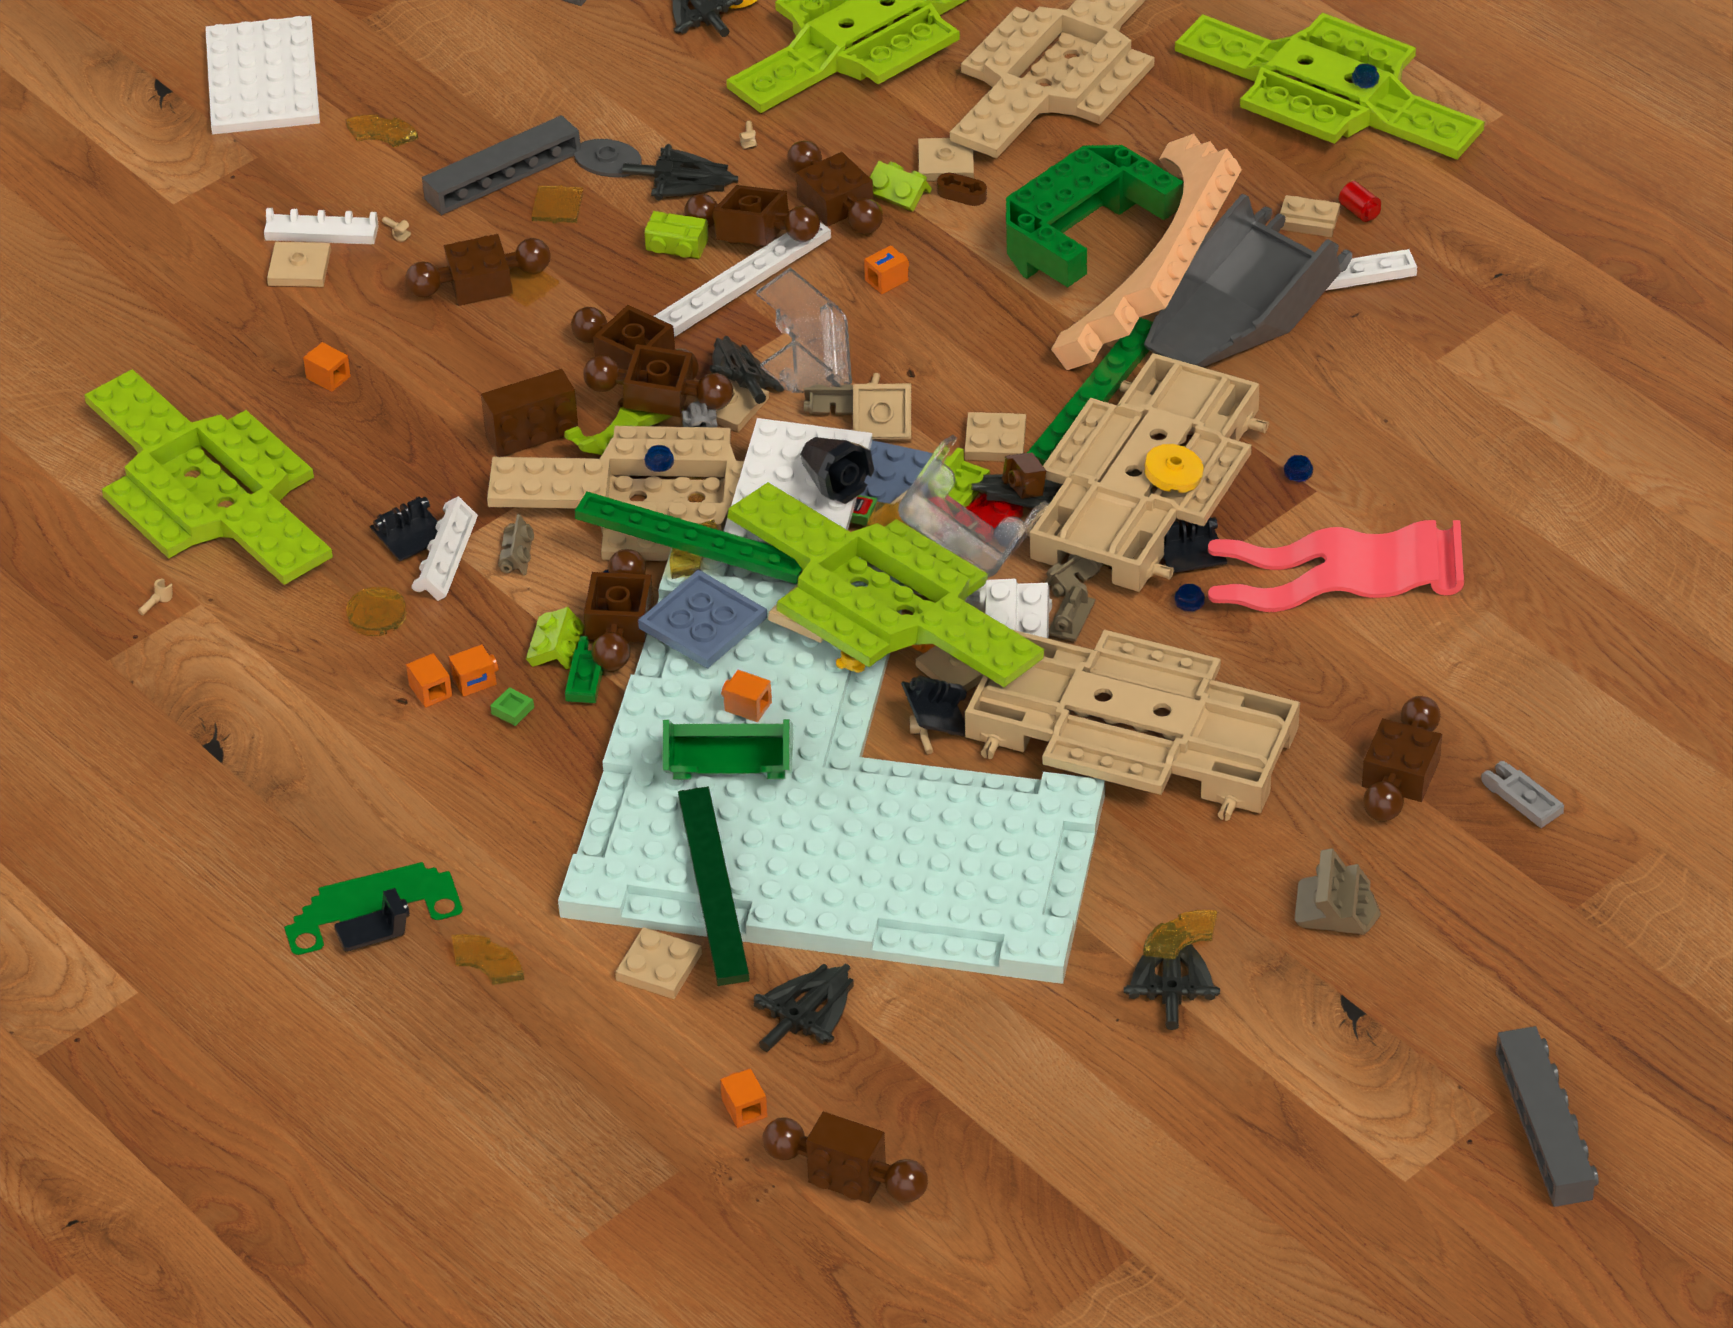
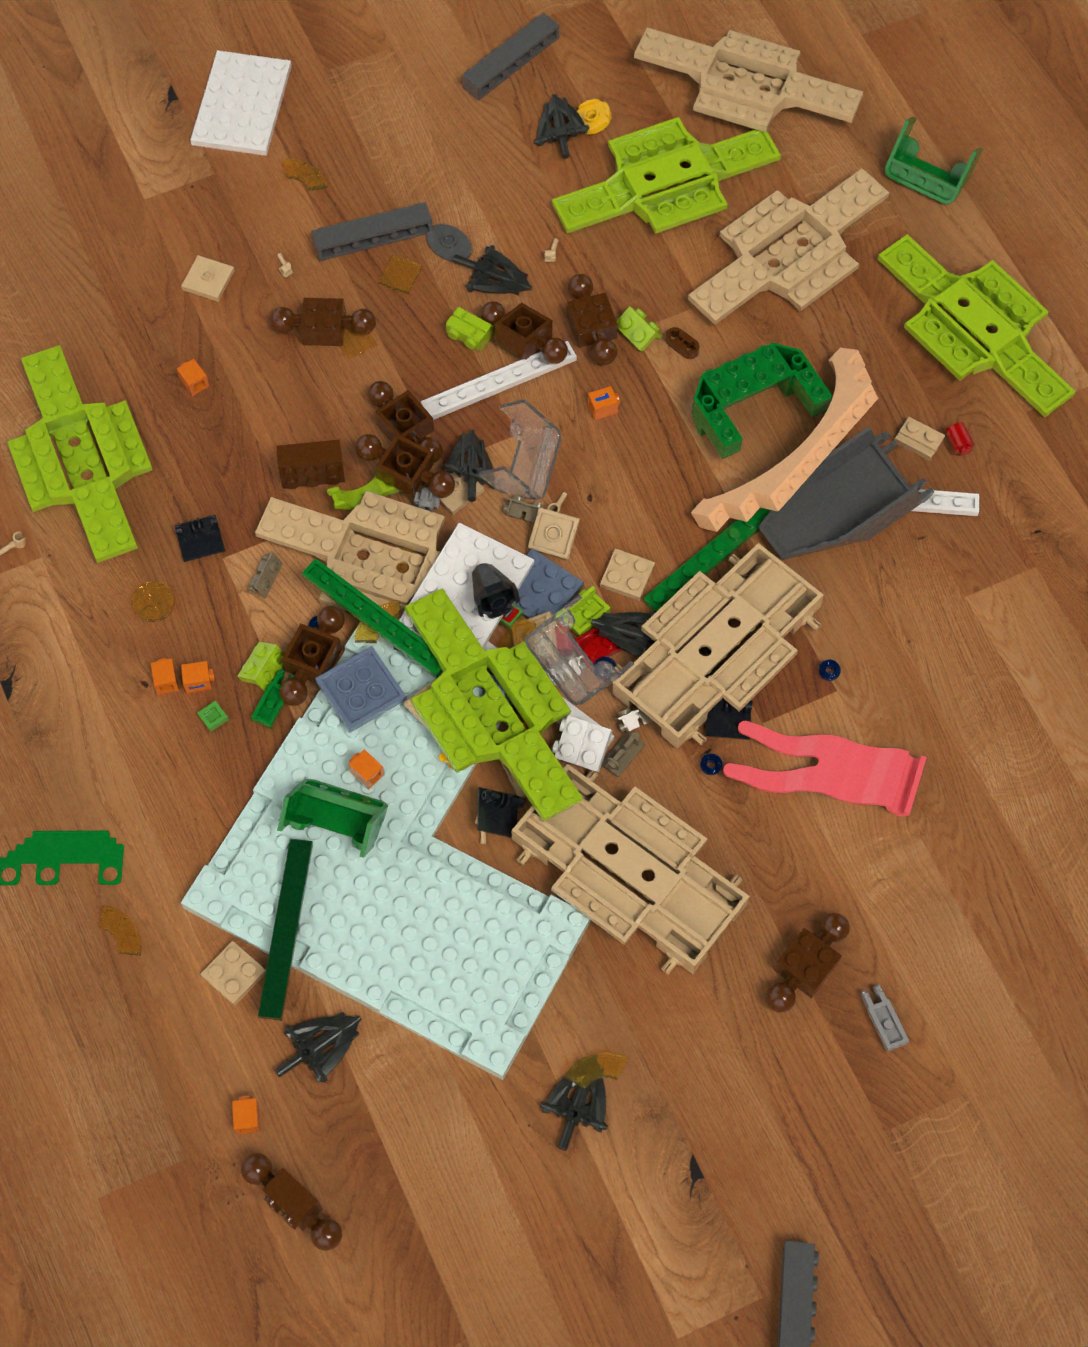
camera: 15 degrees right, 20 degrees up
white hinge [264,208,379,244] -> none
black bracket [334,888,410,952] -> none
white hinge [412,496,478,601] -> none
clear blue plate [644,445,674,472] -> none
tan plate [918,138,974,181] -> none
reddish brown brick [1002,453,1046,499] -> none
yellow plate [1144,444,1204,493] -> none
dark tan piece [1295,848,1381,935] -> none
plate [1352,64,1379,88] -> none

